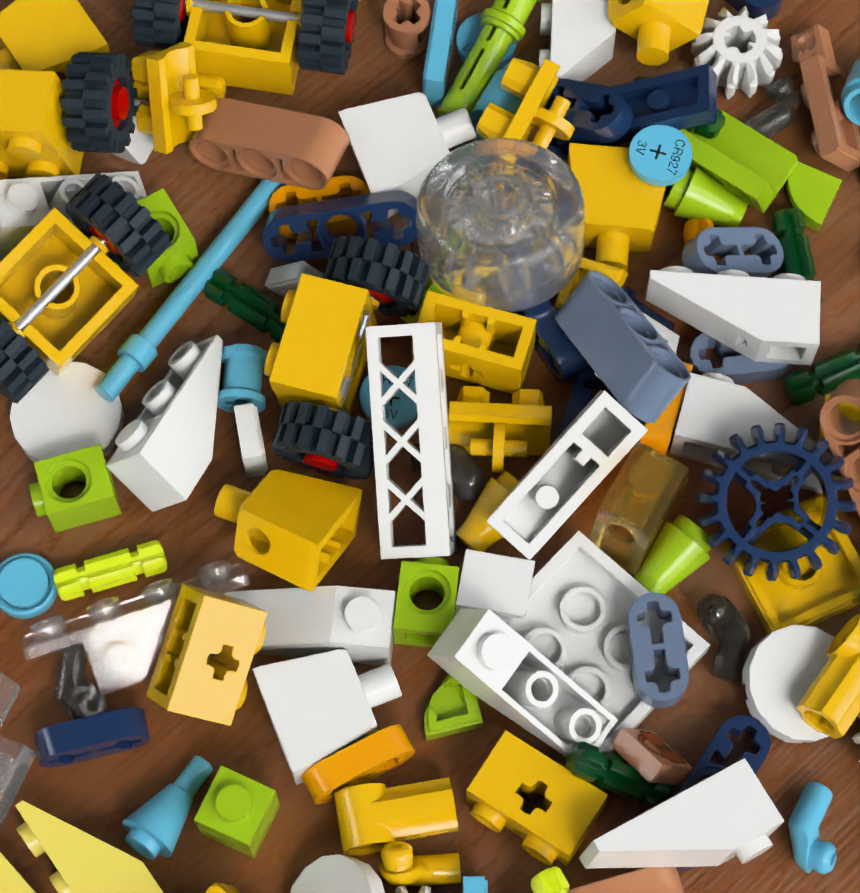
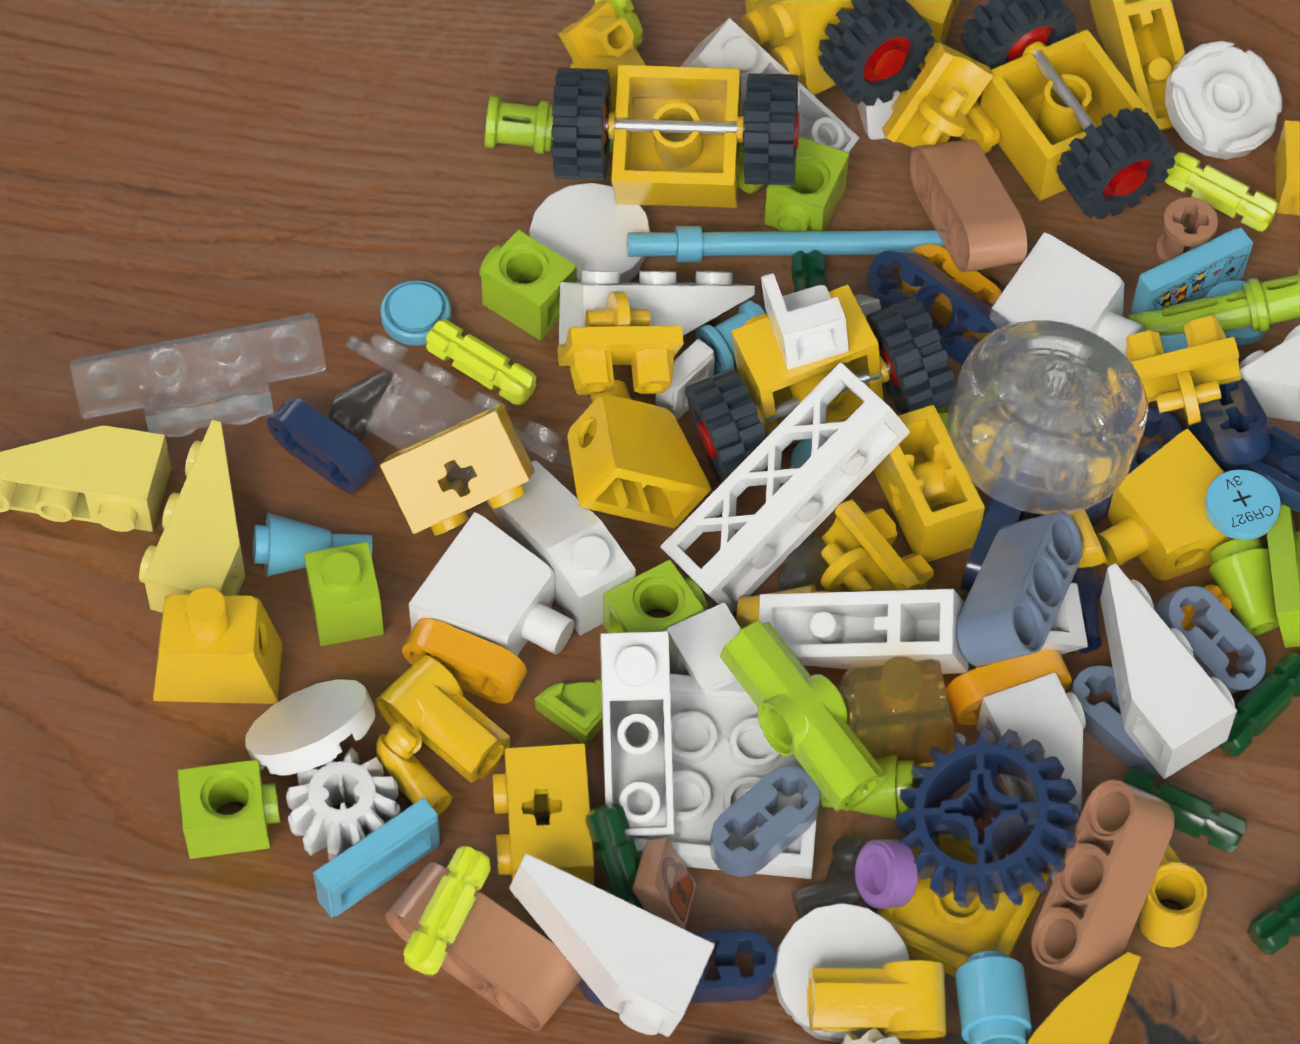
camera: 50 degrees right, 10 degrees down
none -> yellow hips [557,291,684,395]
none -> lime piece [720,620,886,812]
none -> white panel [761,273,849,370]
none -> medium lavender tile [855,839,917,909]

